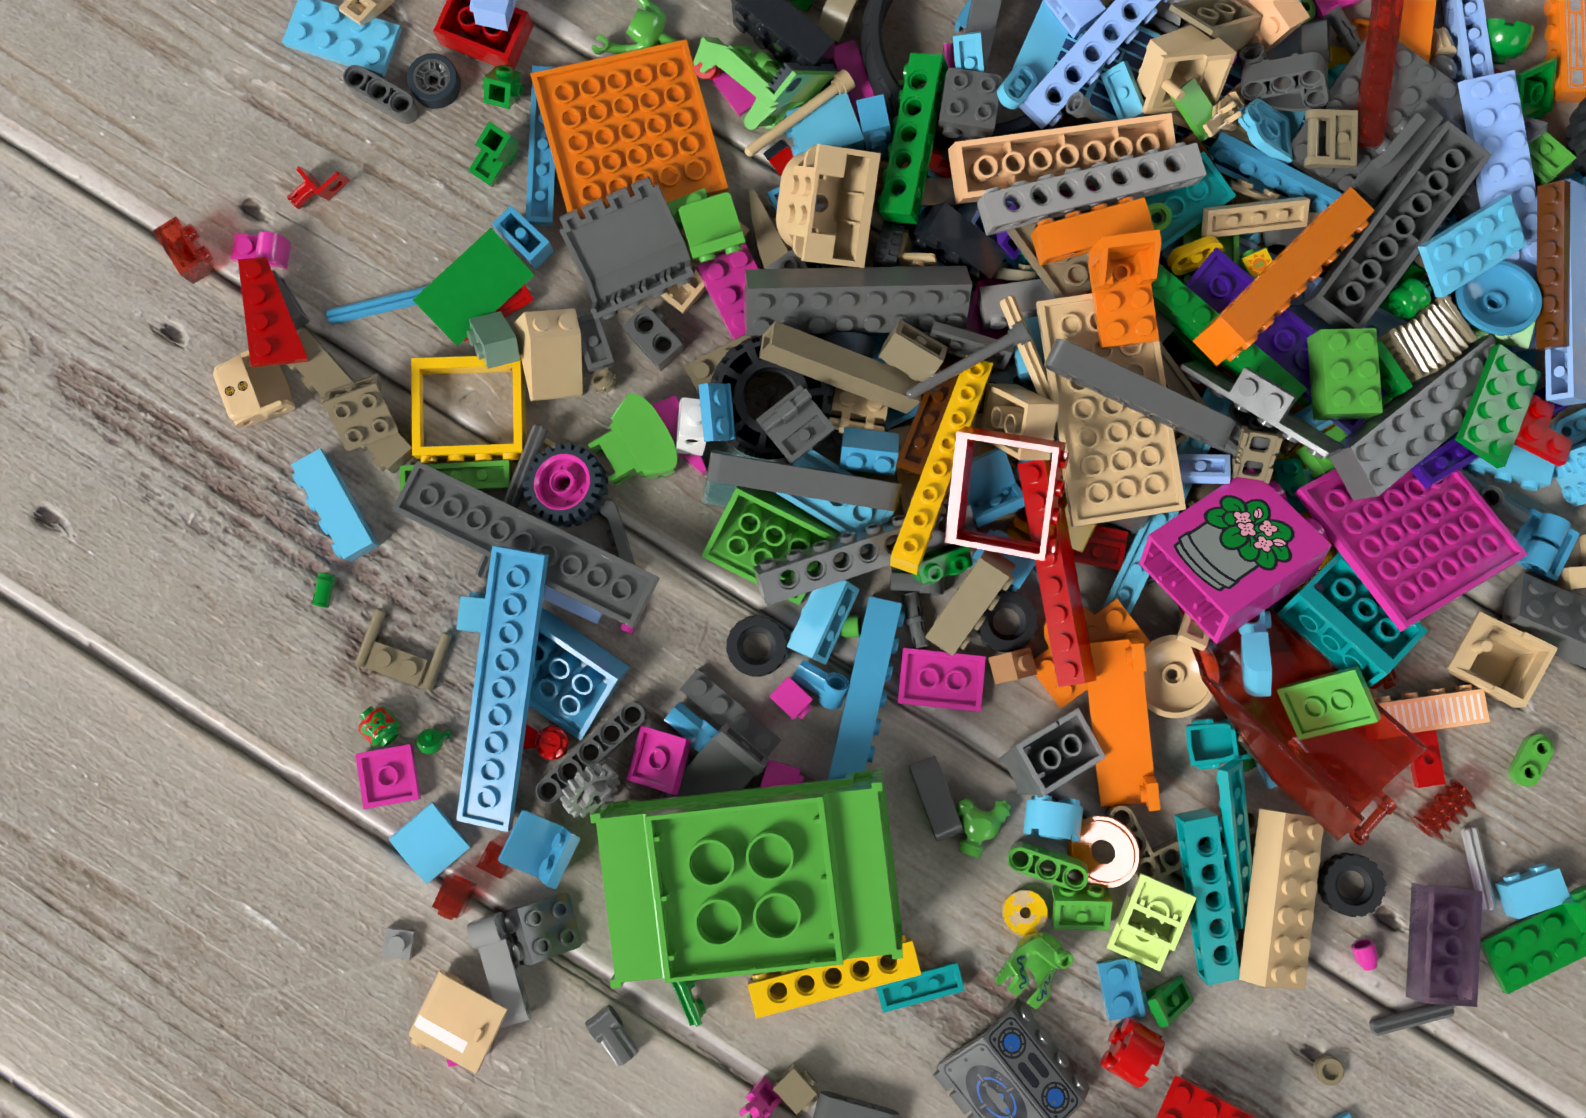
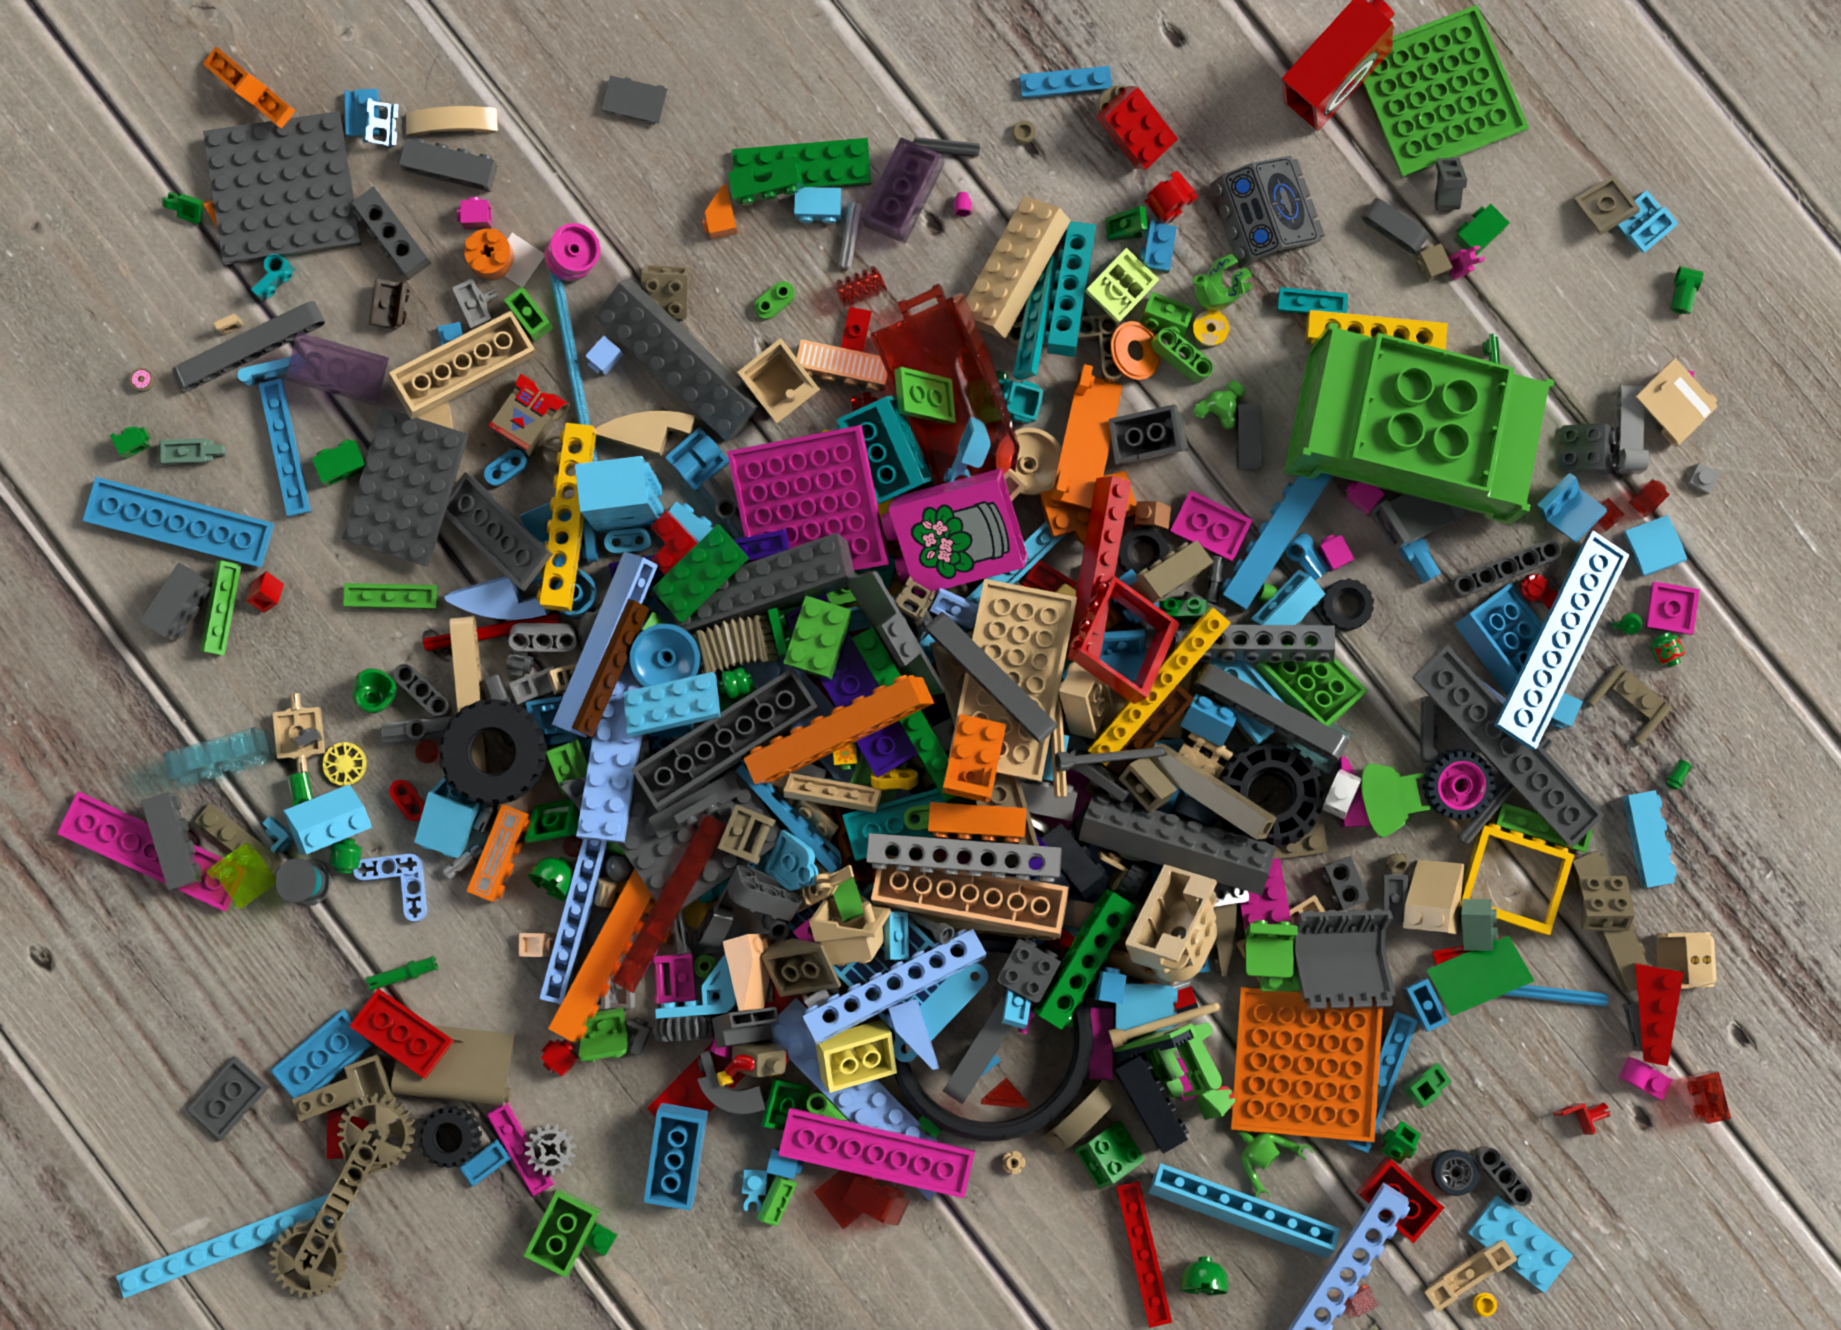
camera: 160 degrees left, 0 degrees up
light grey gear [560,763,620,818] -> none
dark grey piece [585,1005,639,1067] -> none
dark pink plate [626,726,692,795] -> none
dark grey plate [679,669,781,757] -> none
dark azure plate [698,383,736,442] -> none
dark grey plate [756,385,835,465] -> none
medium azure plate [997,64,1037,109] -> none
medium azure brick [1023,795,1083,842] -> none
black tyre [1317,853,1386,917] -> none

